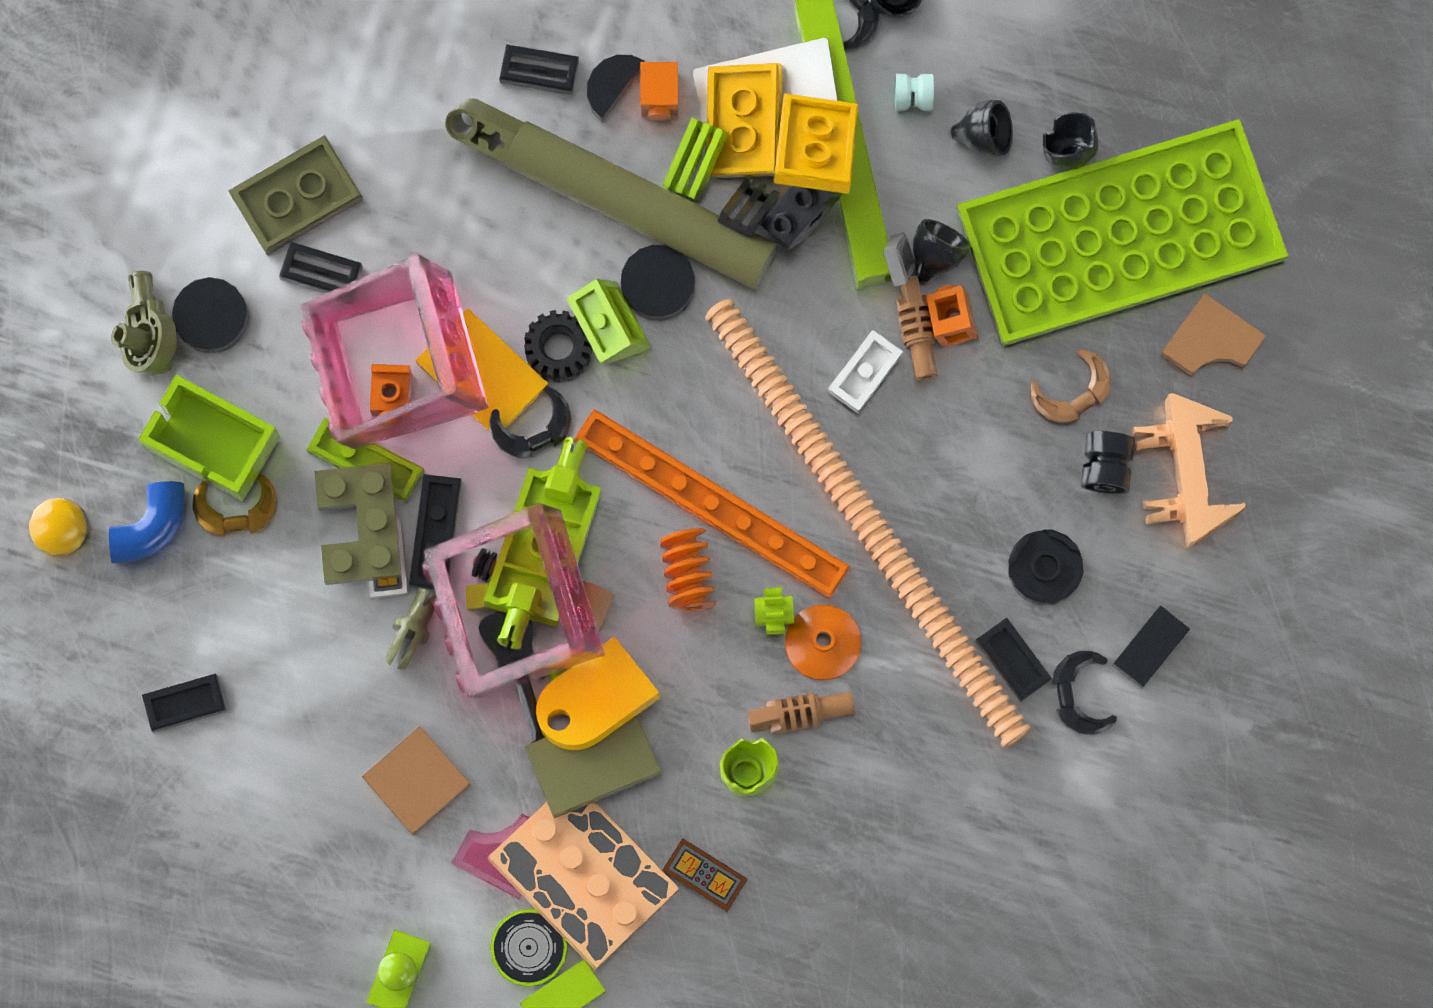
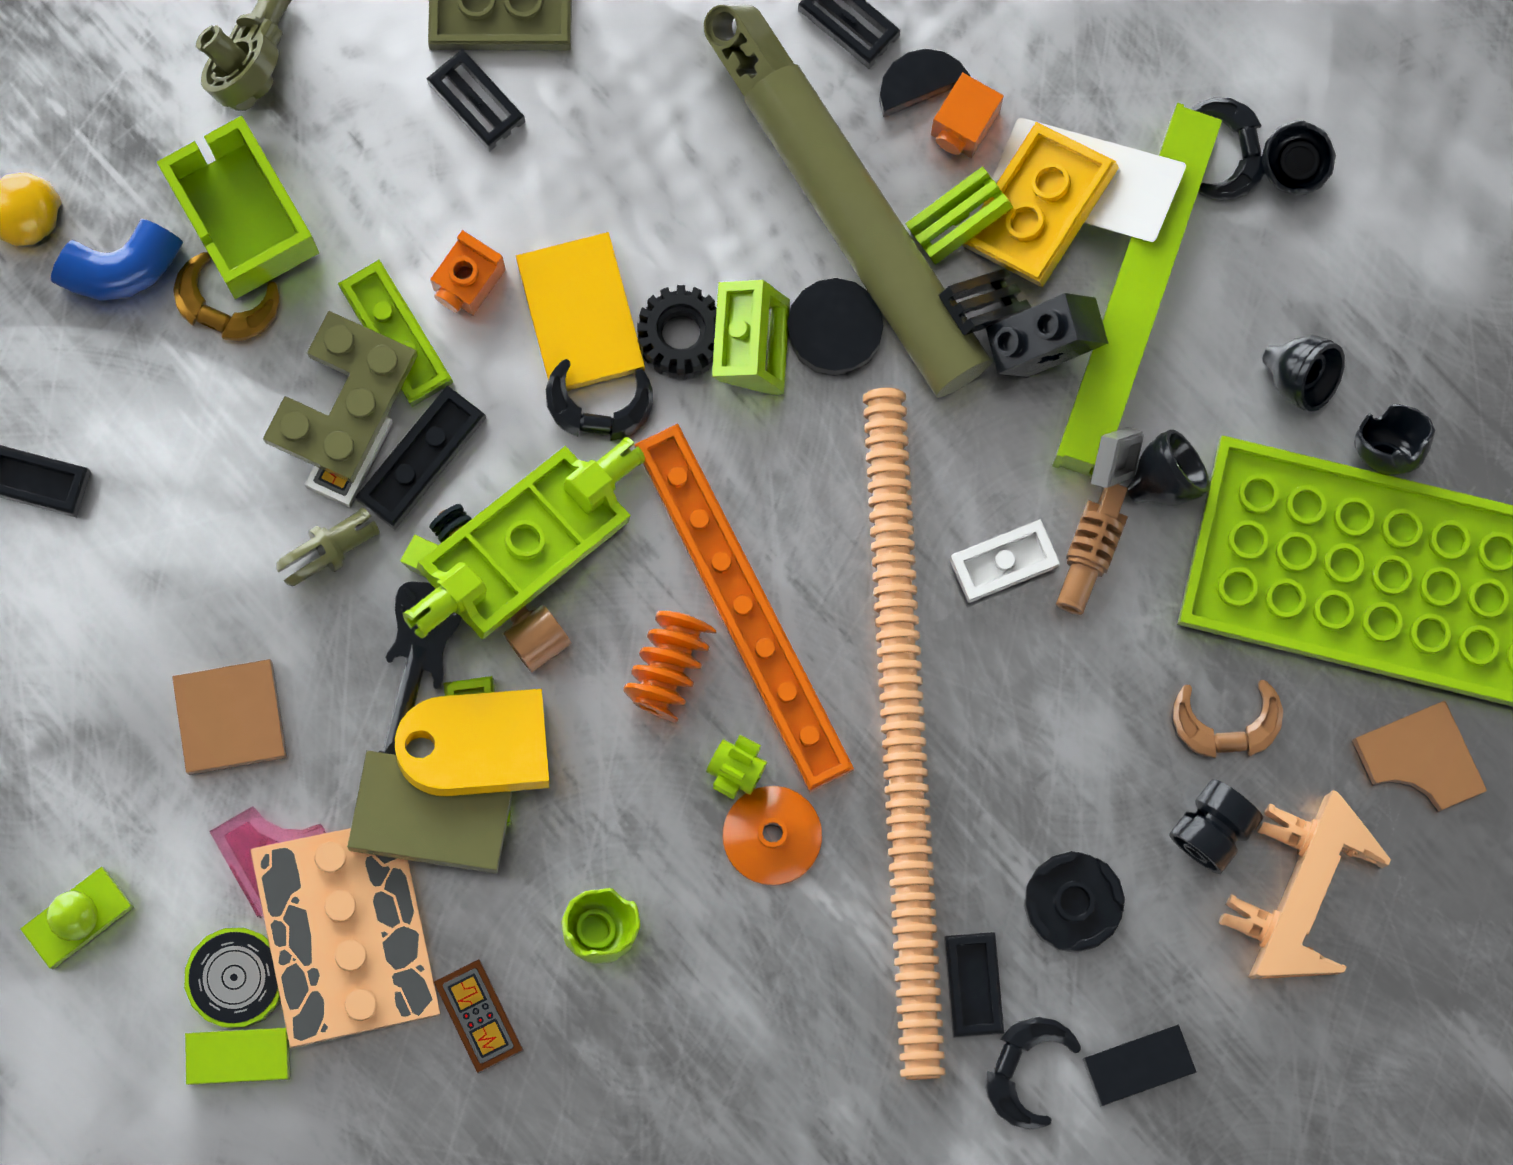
camera: 30 degrees right, 0 degrees up
black tile [172,277,248,352] -> none
clear pink windscreen [301,253,489,449] -> none
clear pink windscreen [422,503,605,699] -> none
medium nougat hinge [748,691,855,735] -> none
yellow tile [774,93,858,194] -> none
light aqua wheel [895,74,934,111] -> none
orange brick [926,285,979,348] -> none

